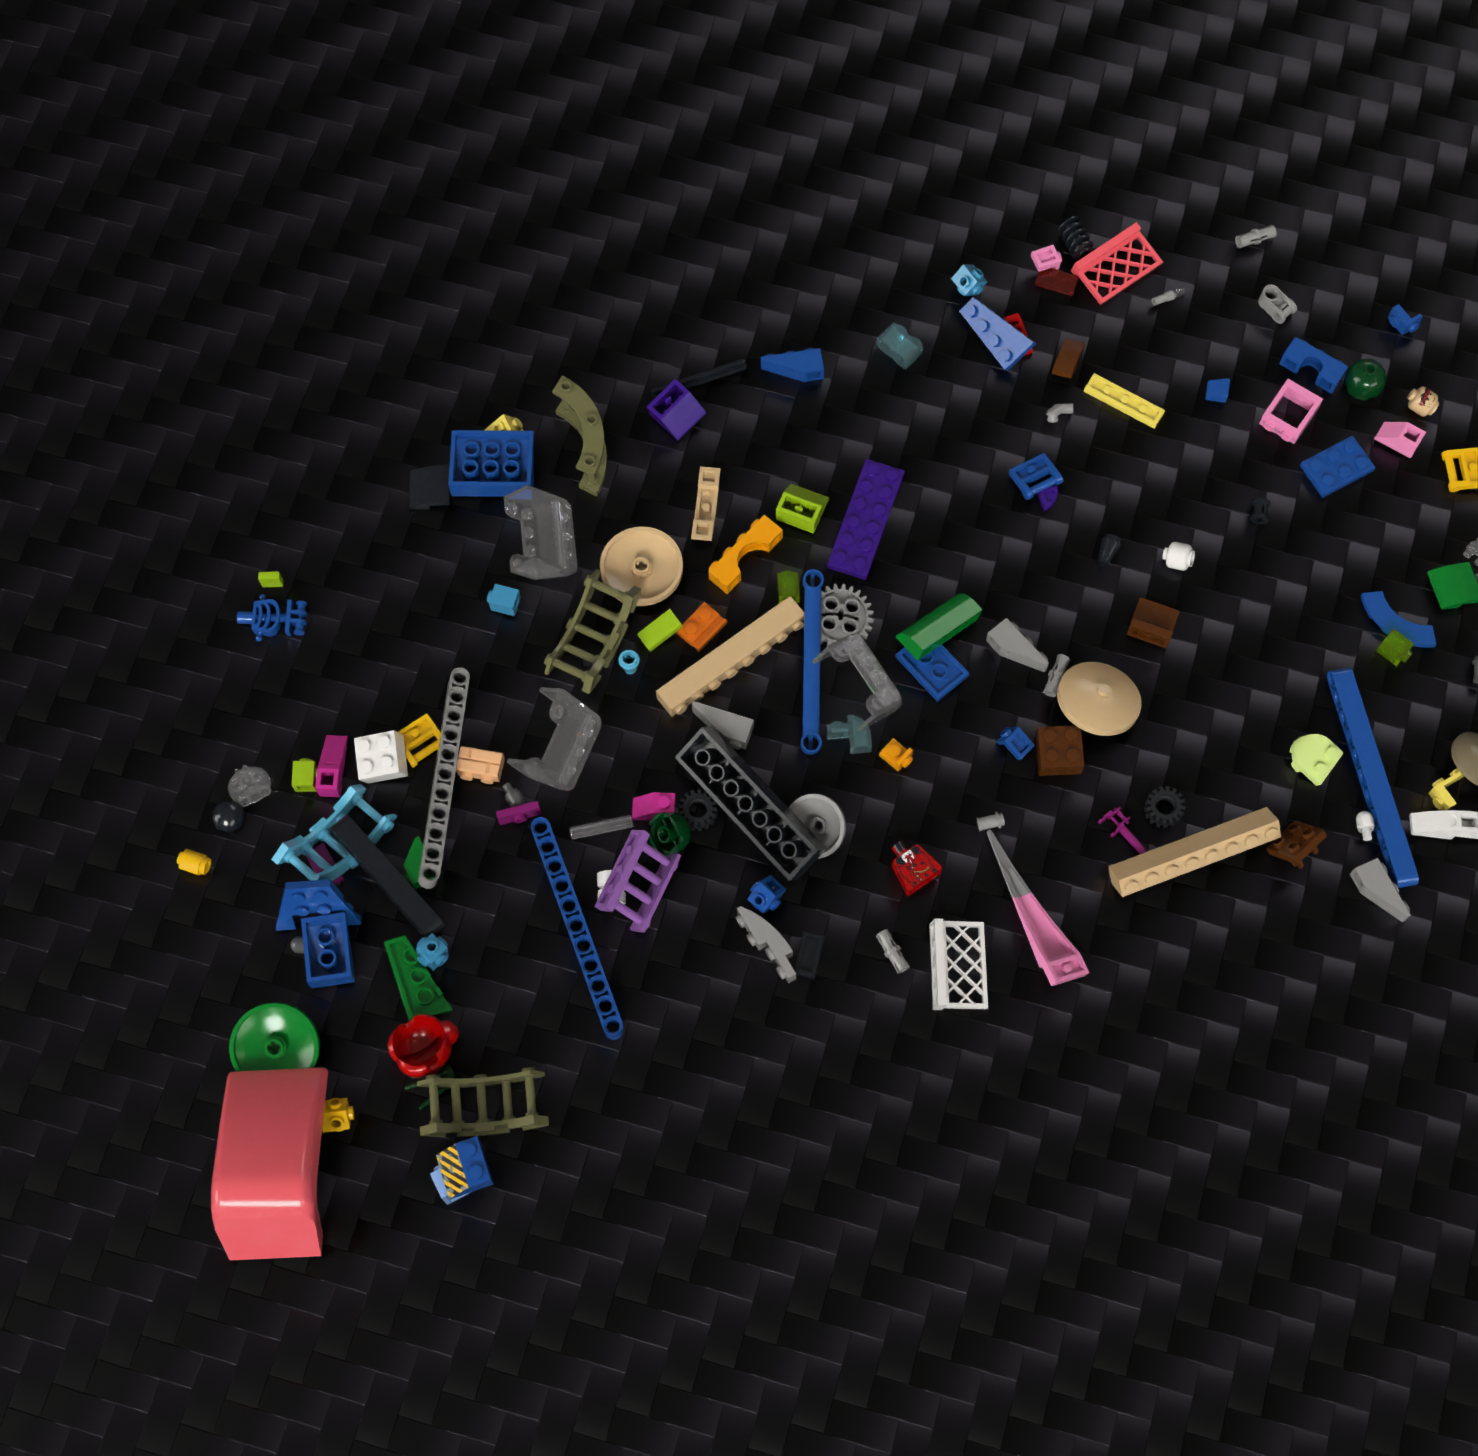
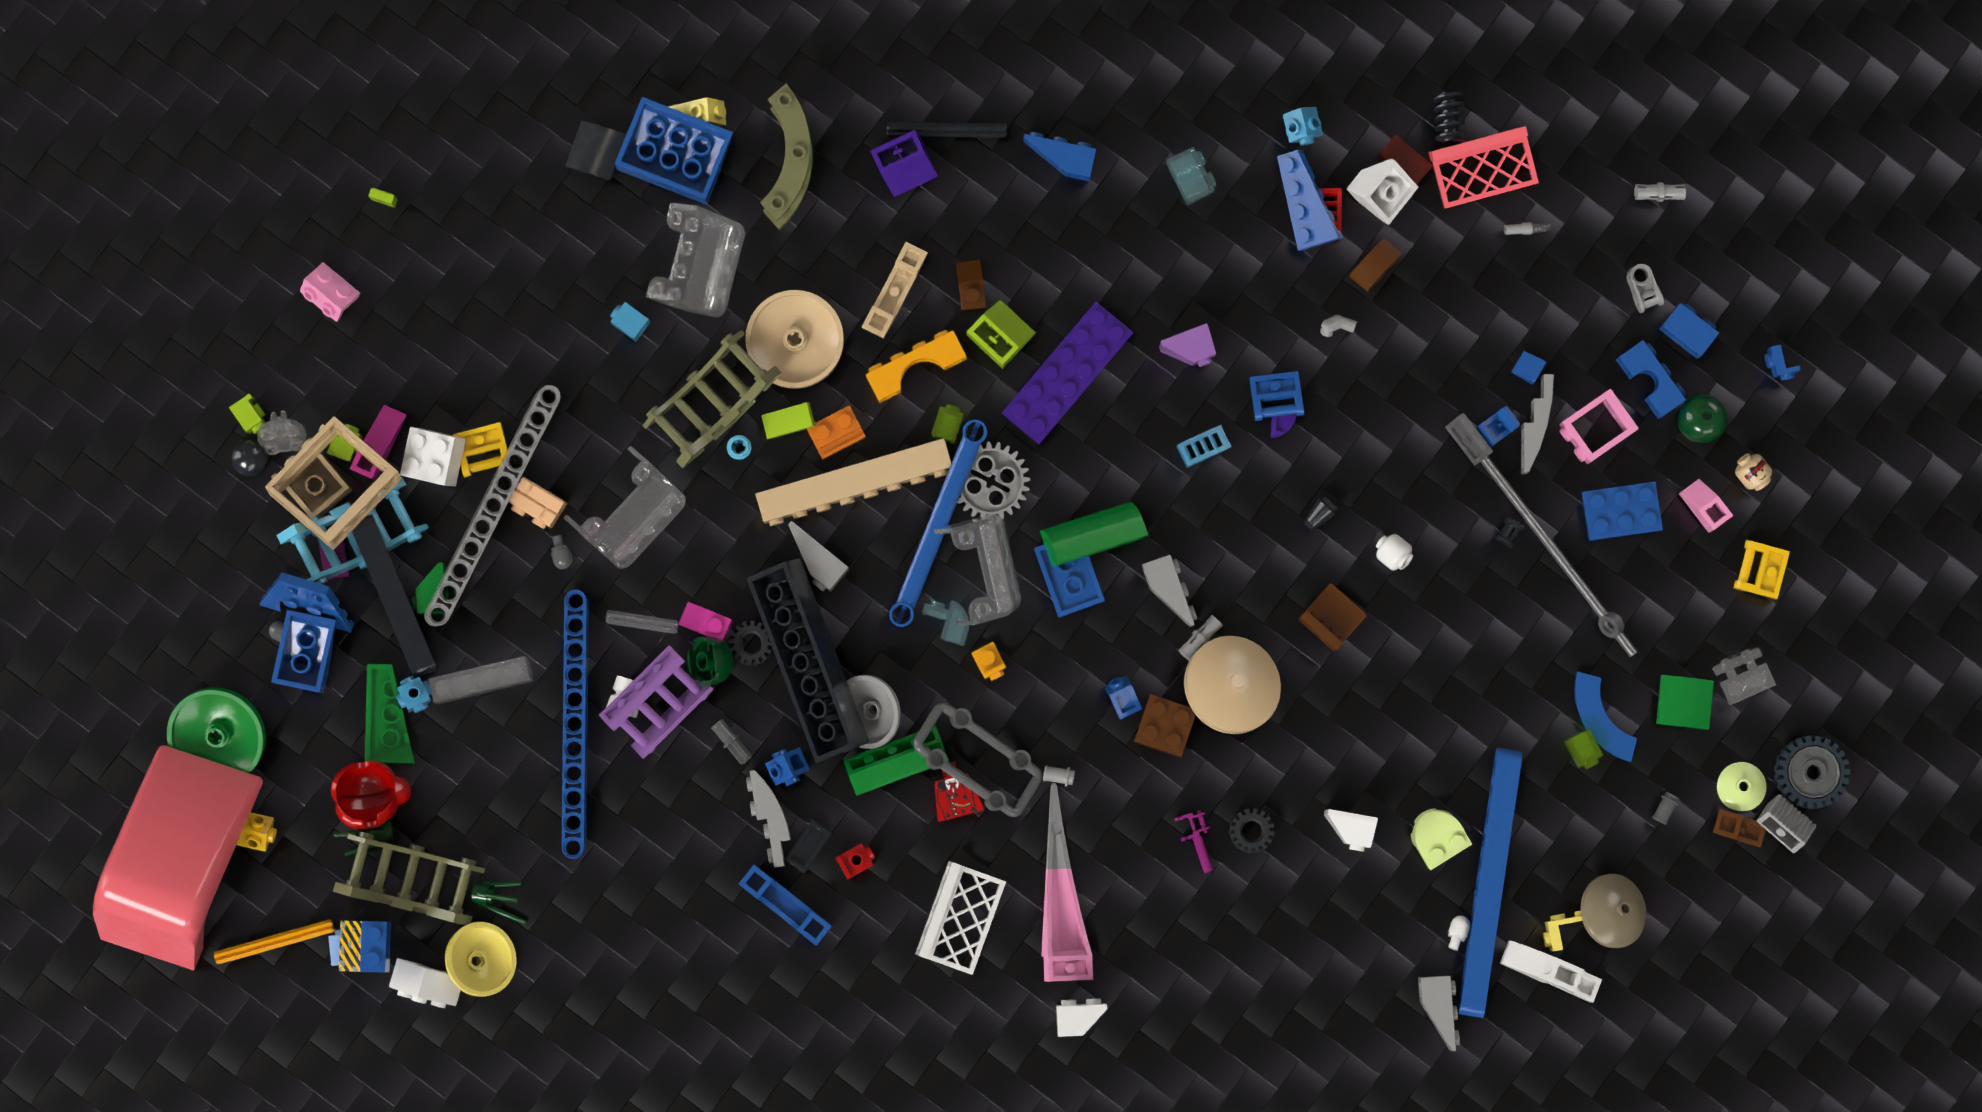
camera: 20 degrees right, 15 degrees up
yellow brick [177,849,211,875] -> none
blue torso [237,594,307,642] -> none
magenta plate [496,801,541,825] -> none
light grey pin [876,929,910,974] -> none
bright pink bracket [1031,245,1062,272] -> none
light yellow tile [1084,373,1165,429] -> none
tan brick [1108,807,1281,897] -> none
reddish brown plate [1266,820,1327,869] -> none
none -> light orange axle [214,919,335,964]
none -> lime brick [229,394,267,434]
none -> tan window [265,417,402,550]
none -> tan brick [286,453,354,520]
none -> bright pink bracket [300,262,360,322]
none -> white brick [389,958,461,1008]
none -> clear brick [428,656,533,704]
none -> light yellow dish [445,922,516,997]
none -> dark green plant [471,881,527,924]
none -> dark grey axle [711,719,752,764]
none -> blue arch [739,865,832,946]
none -> red brick [836,843,875,879]
none -> green brick [843,725,949,796]
none -> dark grey bar [913,702,1042,817]
none -> reddish brown slope [956,260,986,311]
none -> white slope [1056,999,1107,1037]
none -> medium lavender slope [1159,323,1216,367]
none -> dark azure slope [1177,425,1231,468]
none -> white slope [1324,809,1378,852]
none -> white slope [1347,159,1418,225]
none -> flat silver bar [1445,413,1638,657]
none -> blue bracket [1476,406,1520,448]
none -> light grey slope [1521,374,1554,474]
none -> blue brick [1659,303,1719,359]

